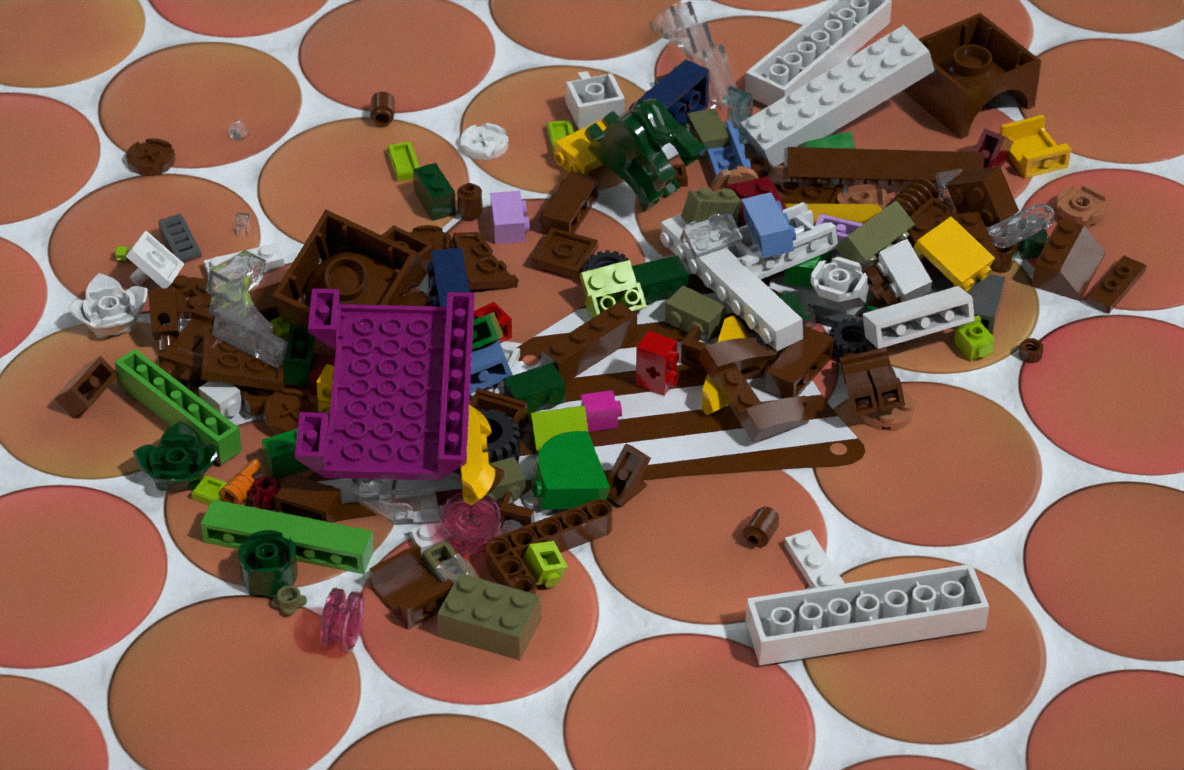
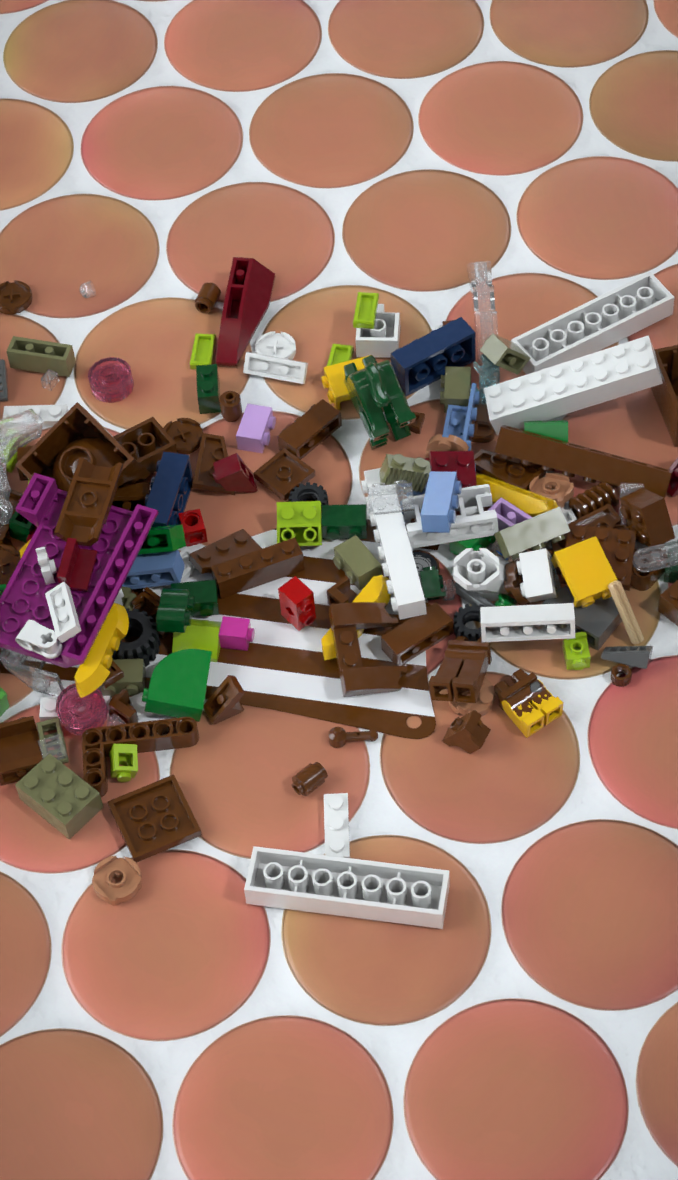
camera: 25 degrees right, 10 degrees up
none -> olive brick [6,336,76,377]
none -> white piece [15,620,63,659]
none -> white plate [36,546,57,585]
none -> white plate [45,582,81,643]
none -> reddish brown piece [54,458,123,547]
none -> dark red panel [57,538,98,592]
none -> clear pink wheel [88,357,134,403]
none -> nougat plate [92,856,142,906]
none -> reddish brown plate [108,774,202,863]
none -> dark green brick [156,588,195,633]
none -> reddish brown wing [189,529,262,574]
none -> dark red slope [213,453,258,493]
none -> dark red wedge [216,257,275,366]
none -> white plate [243,352,308,384]
none -> reddish brown piece [329,727,378,748]
none -> lime tile [353,292,379,329]
none -> reddish brown brick [442,710,491,754]
none -> olive brick [480,333,531,375]
none -> hips [494,668,564,738]
none -> dark grey slope [601,646,653,669]
none -> tan axle [608,580,644,645]

